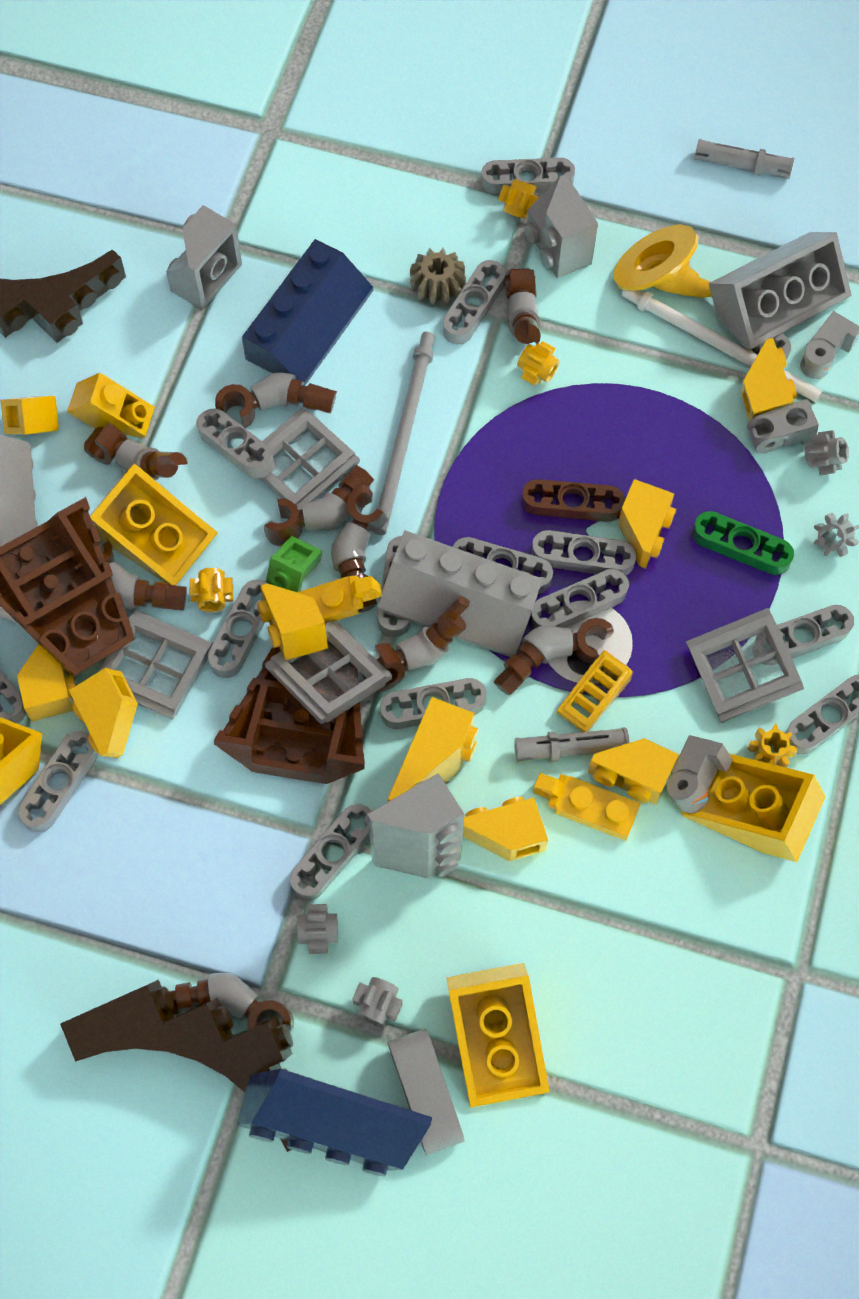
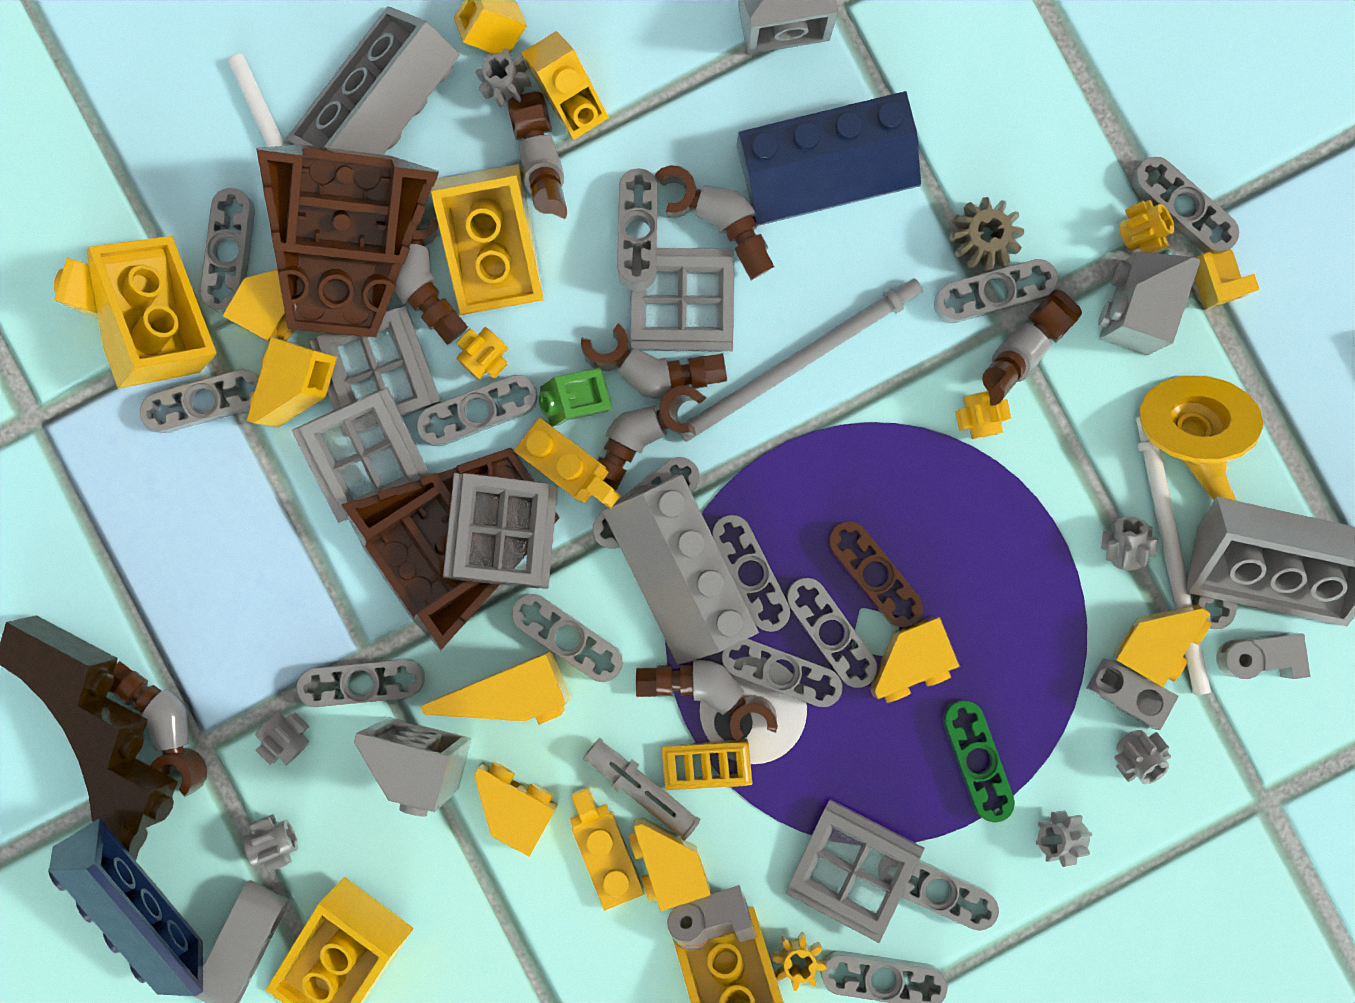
camera: 40 degrees right, 20 degrees up
yellow slope [257,583,328,661] -> none
reddish brown piece [361,596,470,692] -> none
none -> light grey piece [292,387,430,523]
none -> light grey gear [475,49,532,107]
none -> light grey gear [1101,517,1158,571]
none -> yellow panel [1195,249,1260,310]

